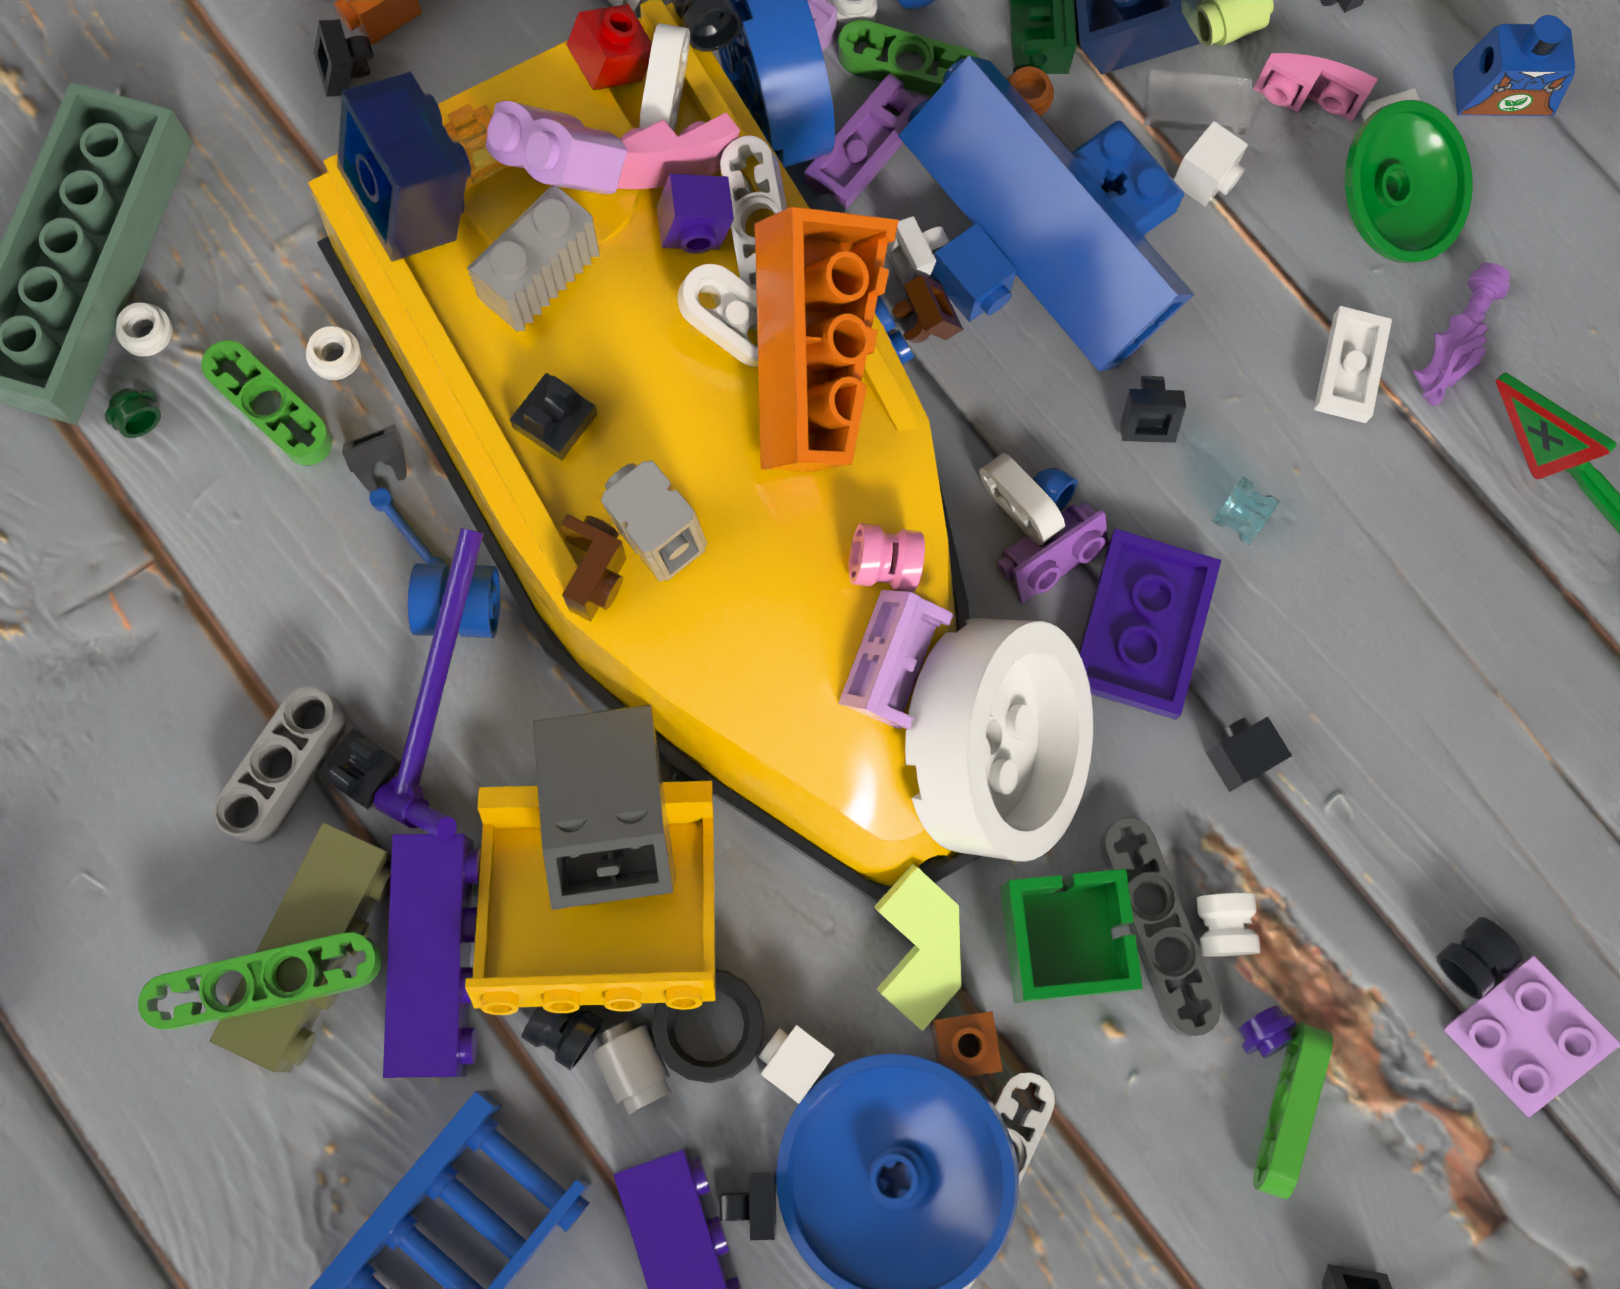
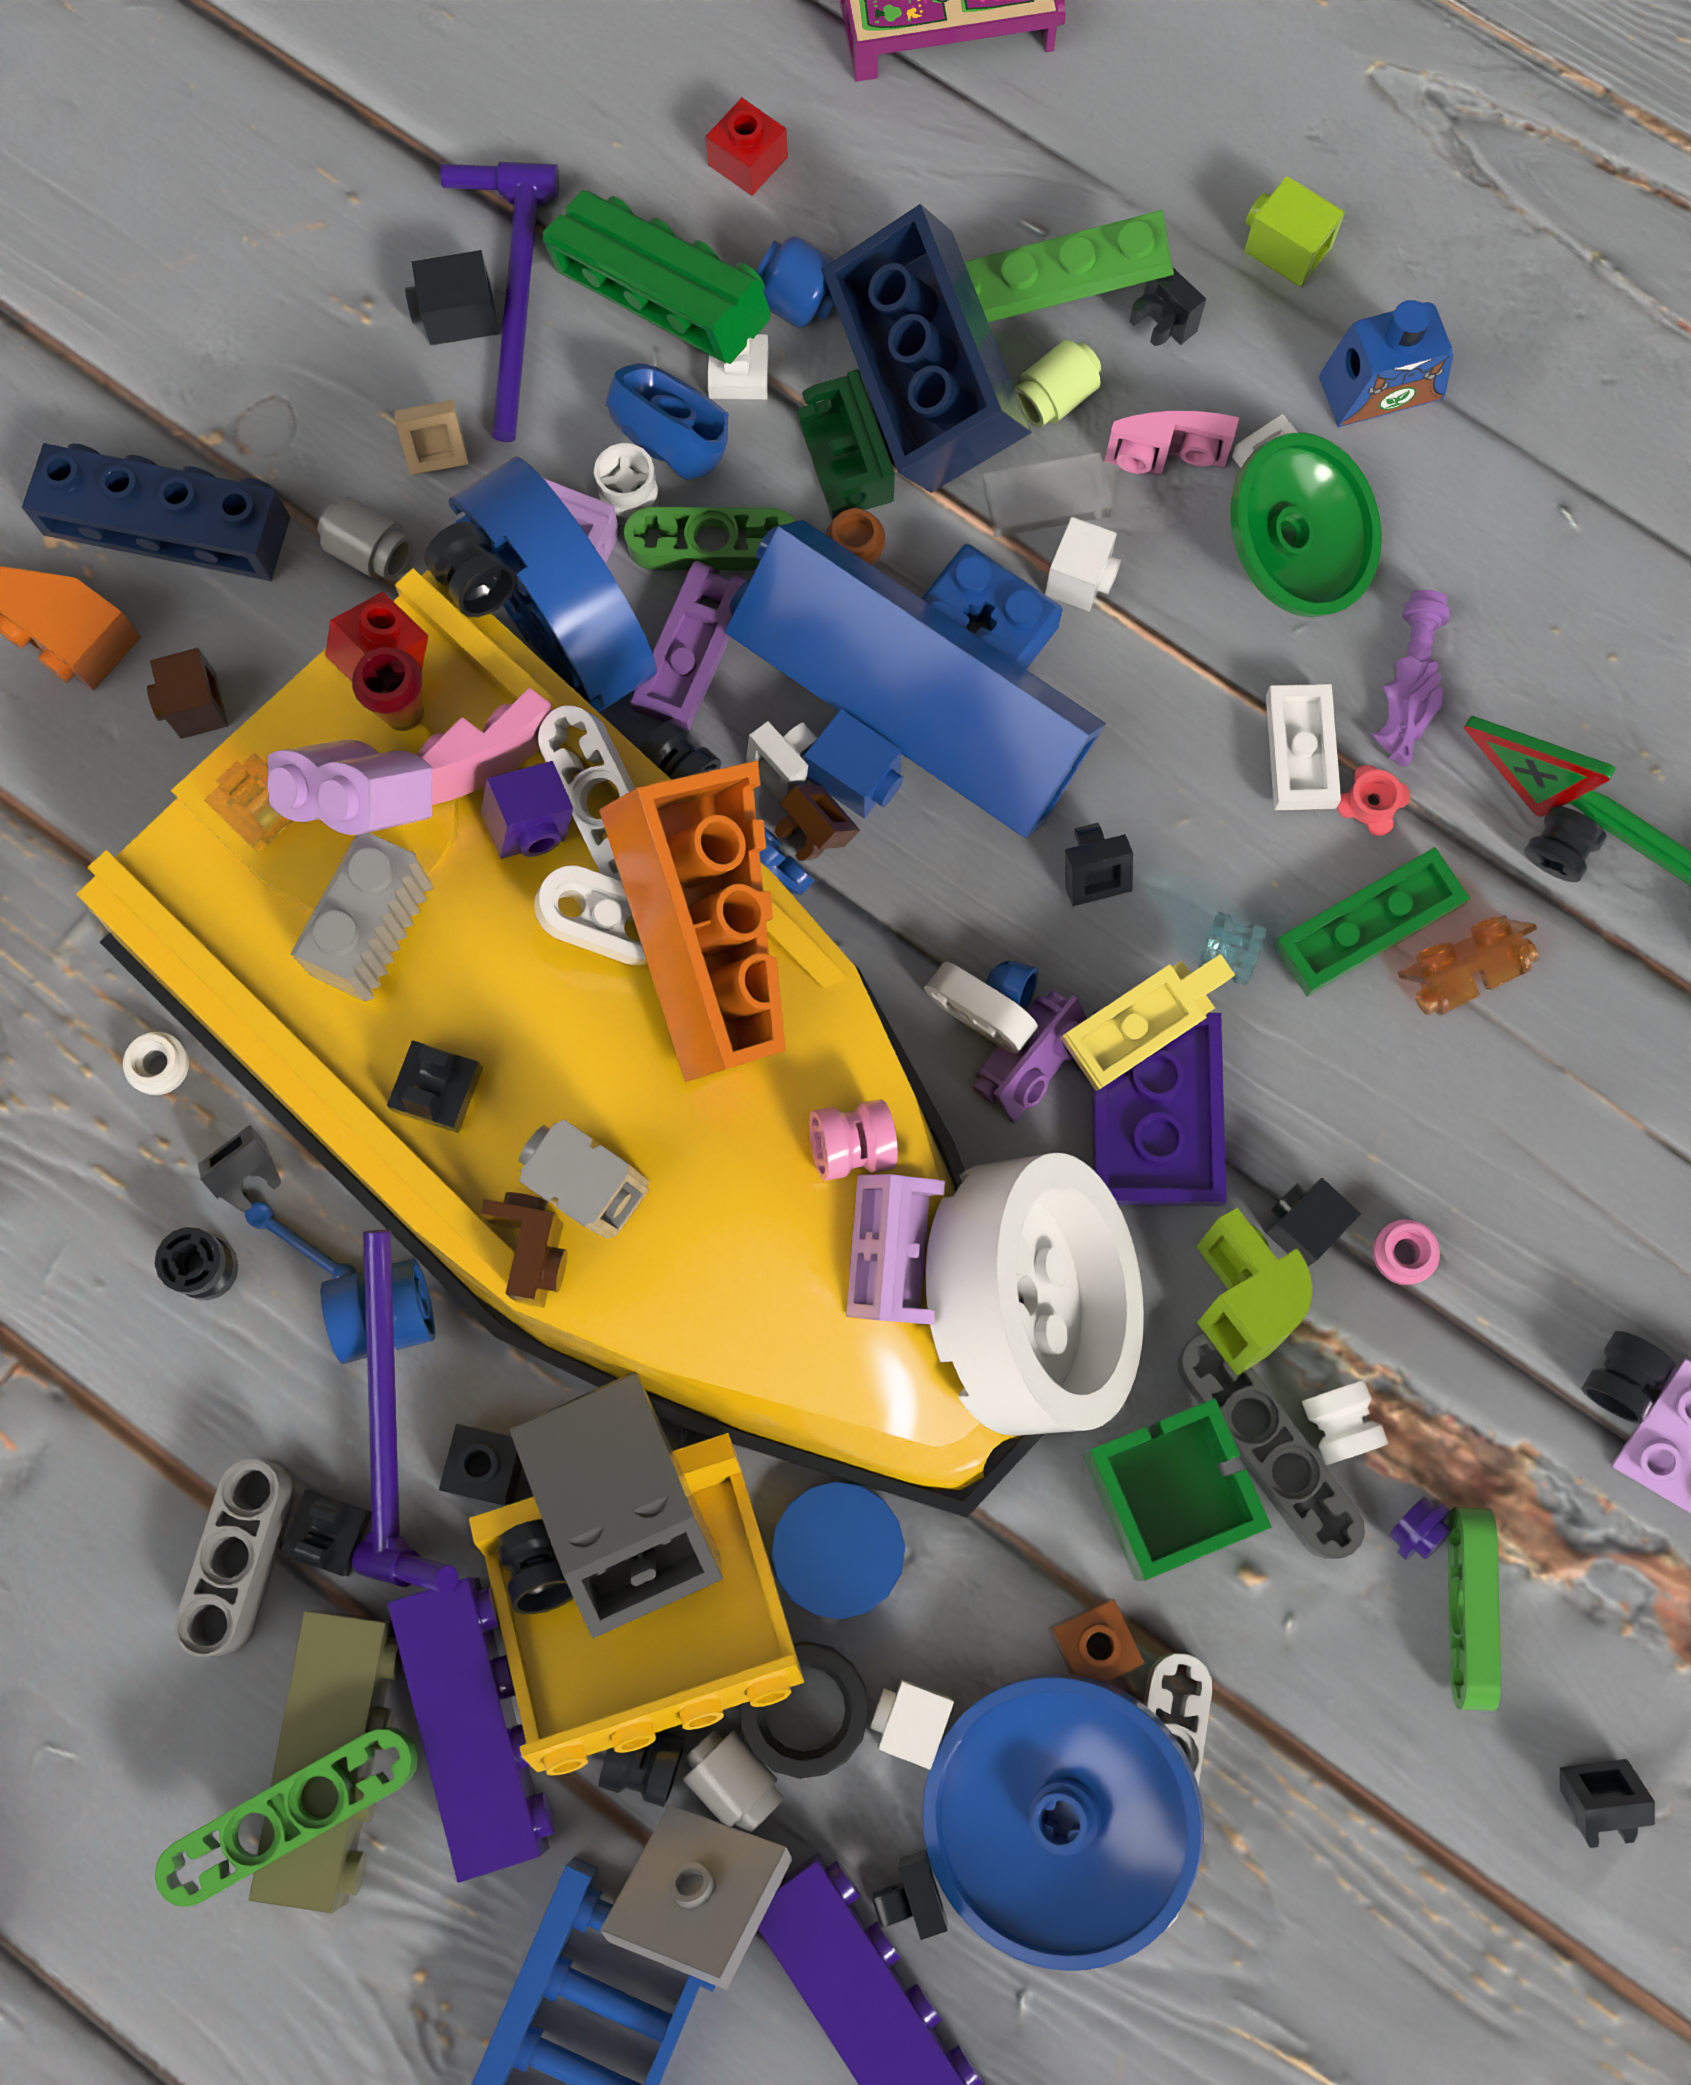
camera: 10 degrees left, 0 degrees up
bright green beam [201,340,333,466] -> none
black tile [314,19,374,97] -> none
clear blue brick [337,71,471,262] -> none
white beam [640,23,690,132] -> none
yellowish green tile [874,864,961,1031] -> none
none -> reddish brown plate [147,647,228,739]
none -> black wheel [154,1227,239,1301]
none -> dark red cone [352,647,424,731]
none -> black plate [439,1424,522,1506]
none -> black wheel [496,1519,574,1614]
none -> light grey plate [600,1804,792,1990]
none -> blue tile [771,1482,905,1619]
none -> light yellow hinge [1060,954,1235,1092]
none -> lime brick [1196,1207,1313,1376]
none -> green plate [1273,847,1470,997]
none -> coral plate [1337,765,1410,836]
none -> bright pink plate [1373,1219,1440,1285]
none -> clear orange hinge [1398,915,1539,1016]
none -> black wheel [1524,806,1607,883]

